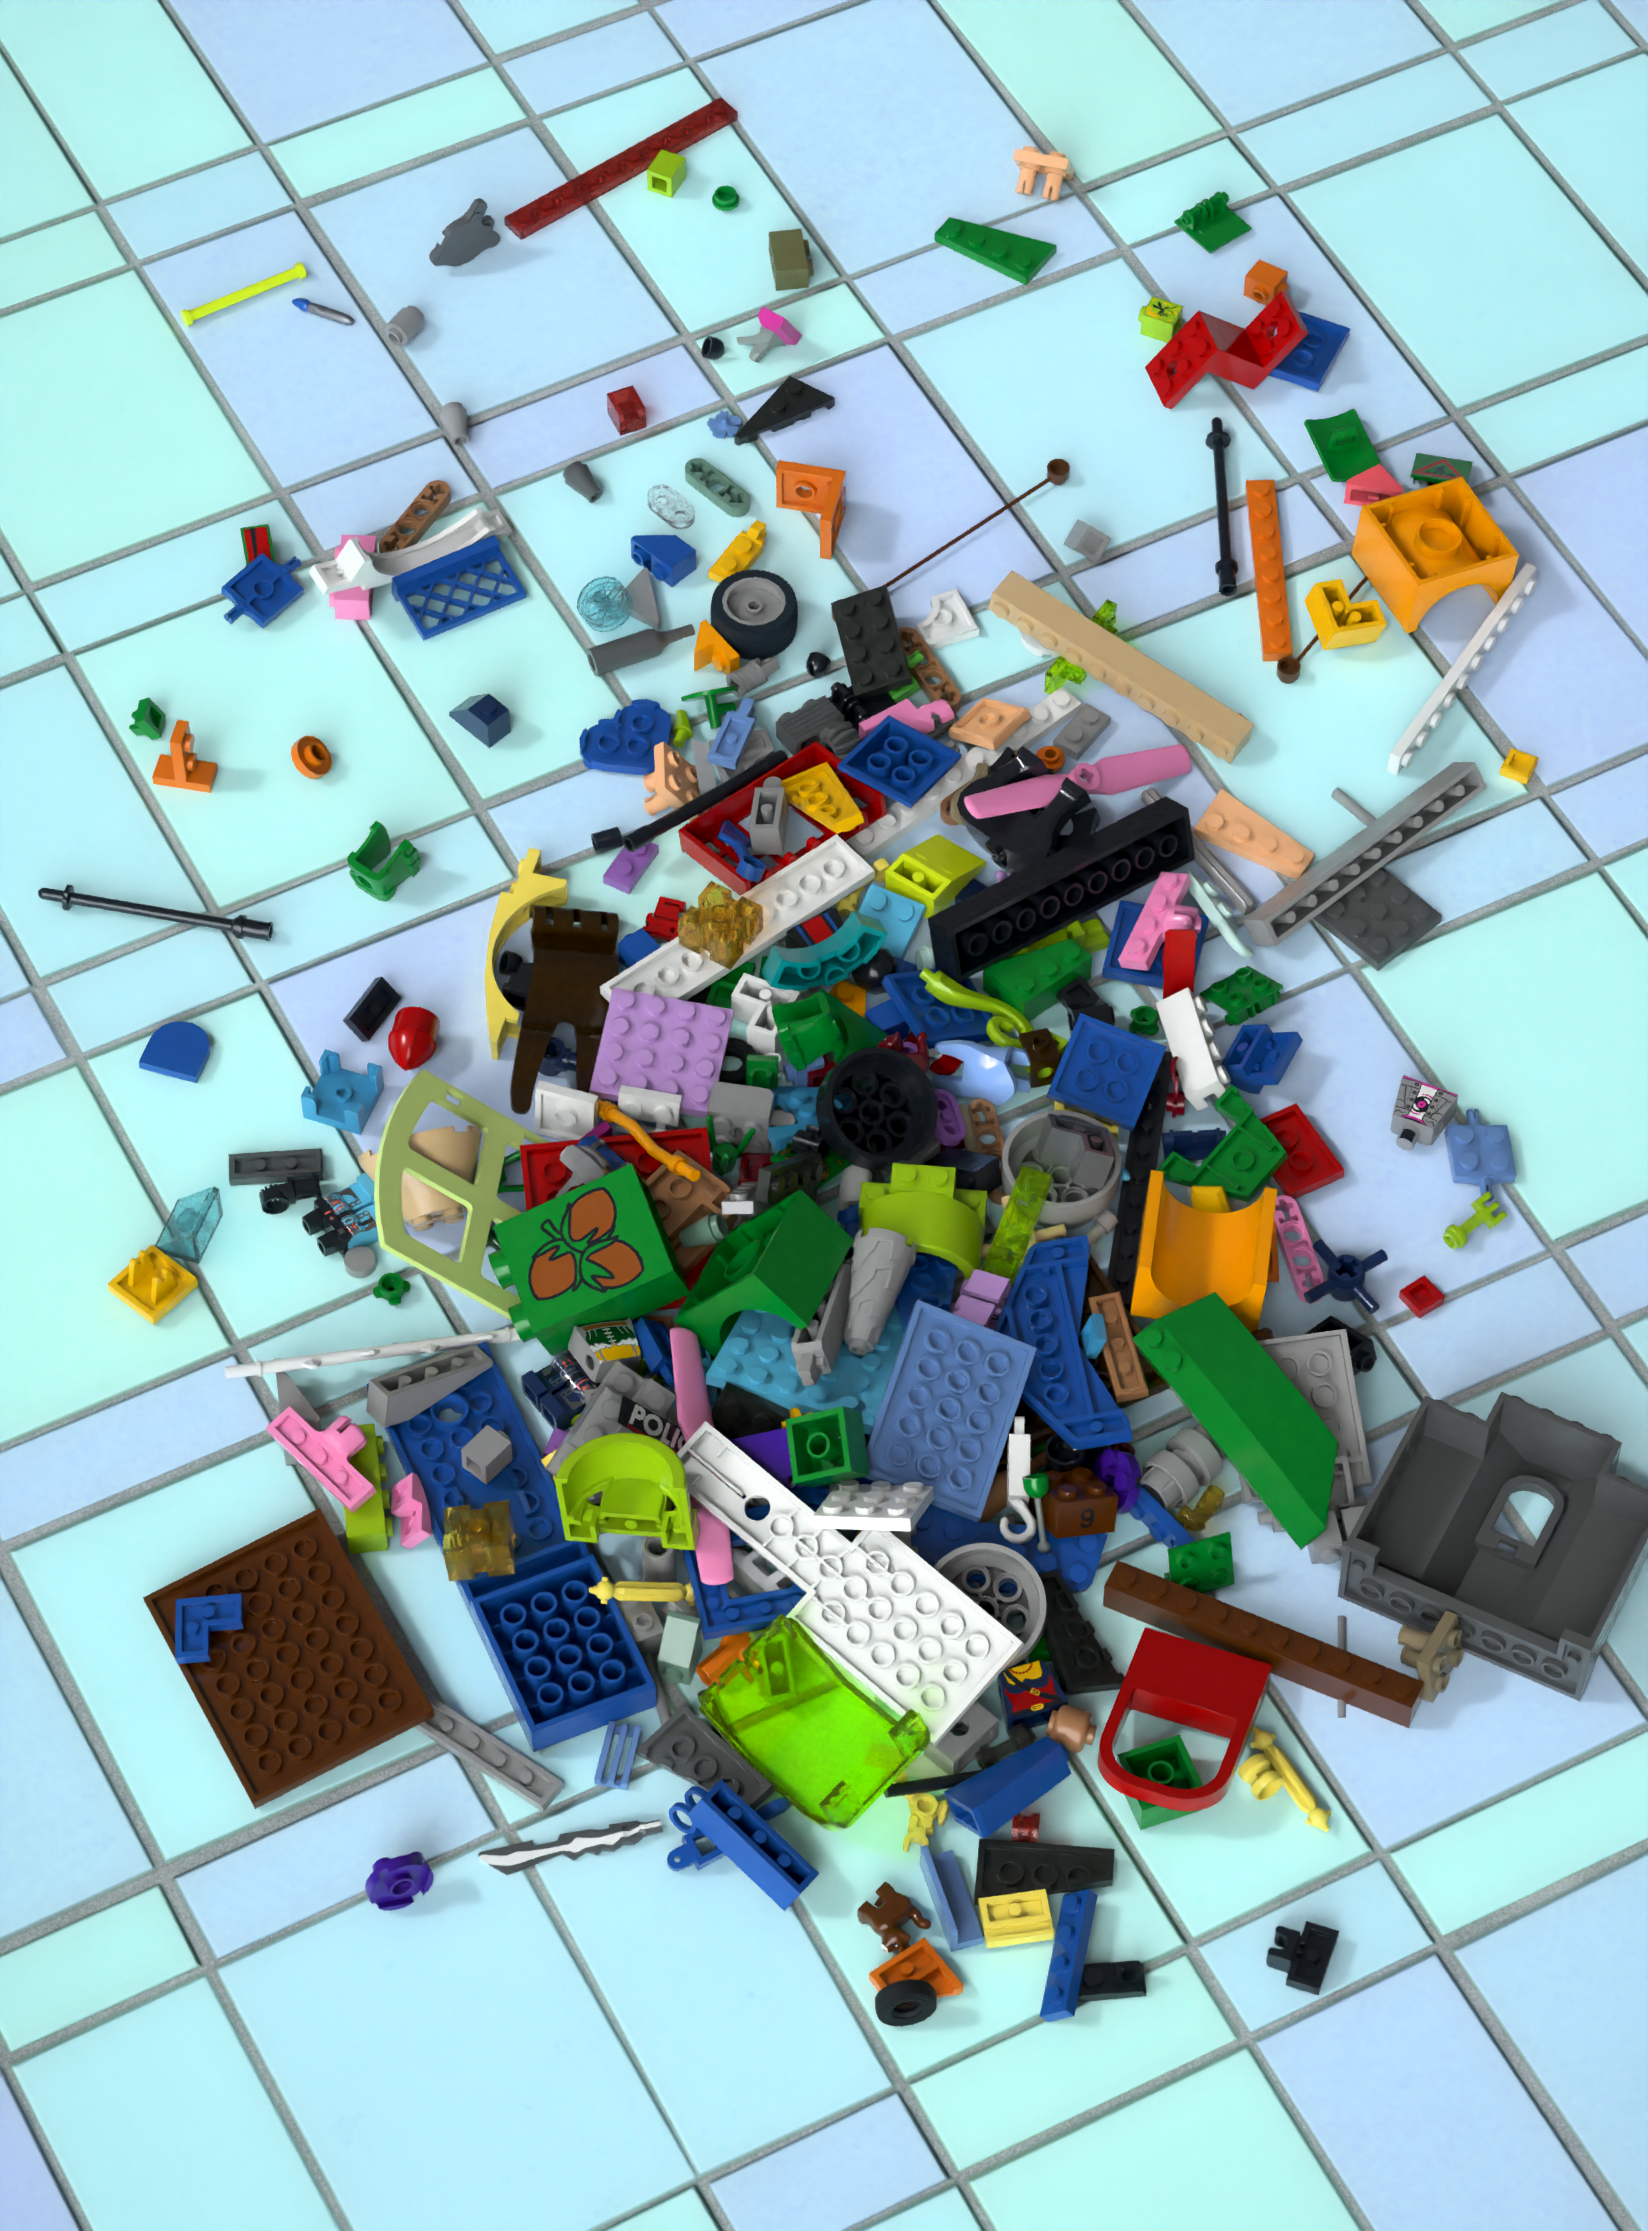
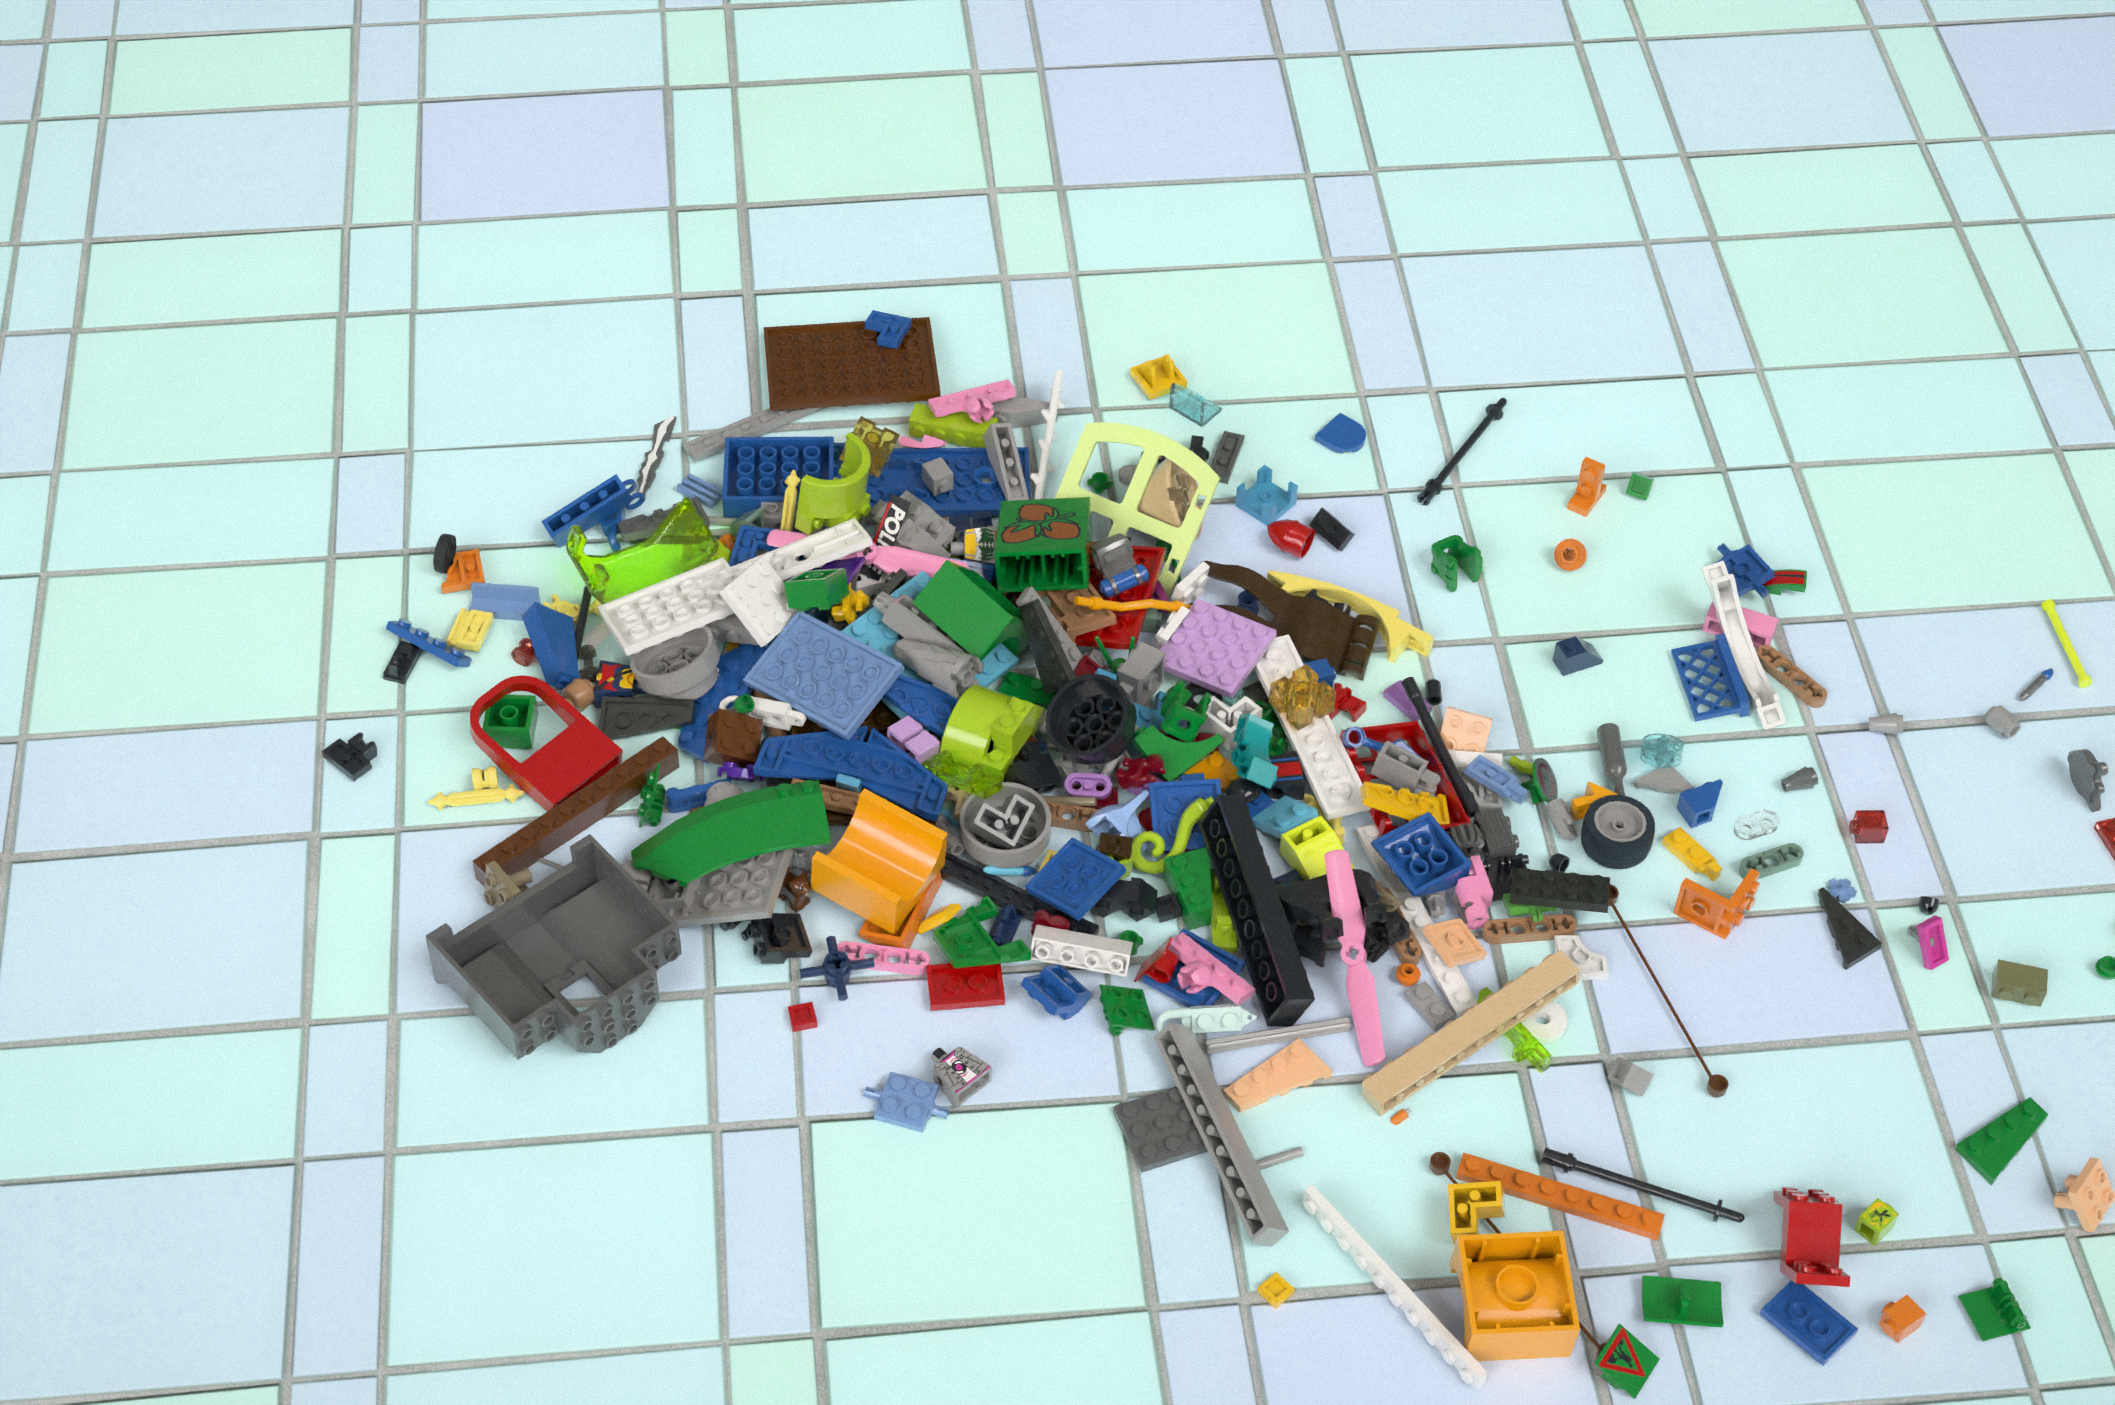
camera: 110 degrees right, 5 degrees down
dark purple plate [365,1851,434,1911] -> none
blue plate [579,699,672,775] -> none
reddish brown animal [857,1882,931,1953] -> none
light grey brick [924,1701,999,1775] -> none
pearl dark grey wing [974,1838,1115,1905] -> none
coral slope [1344,464,1404,506] -> none
lime hinge [1443,1191,1508,1249] -> none

